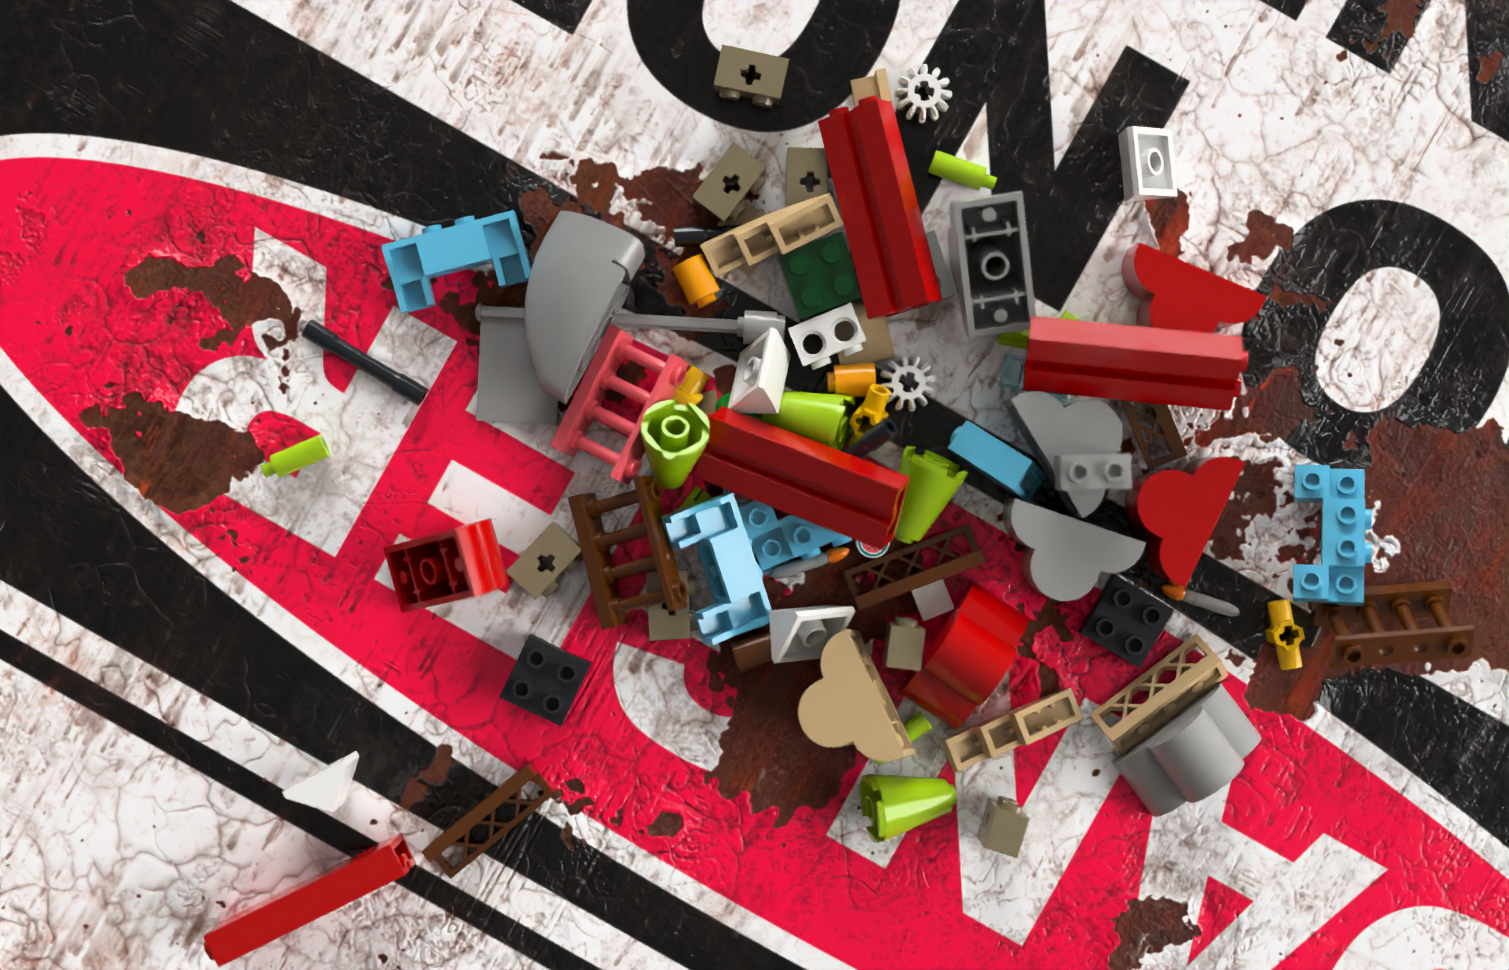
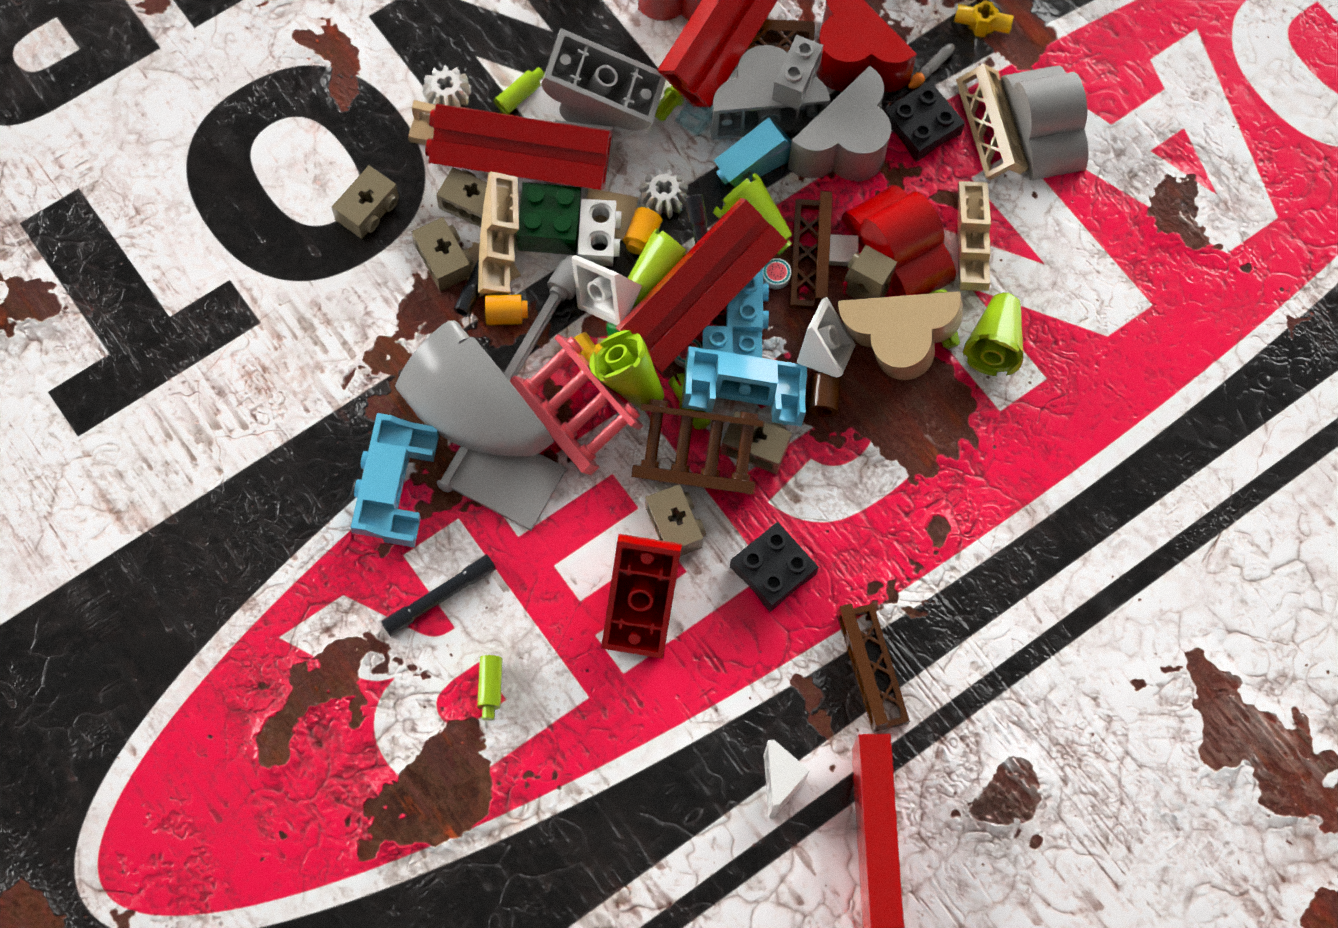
camera: 75 degrees left, 20 degrees down
light grey piece [770,547,850,579] -> none
yellow axle [848,384,891,447] -> none
dark tan brick [977,795,1030,858] -> none

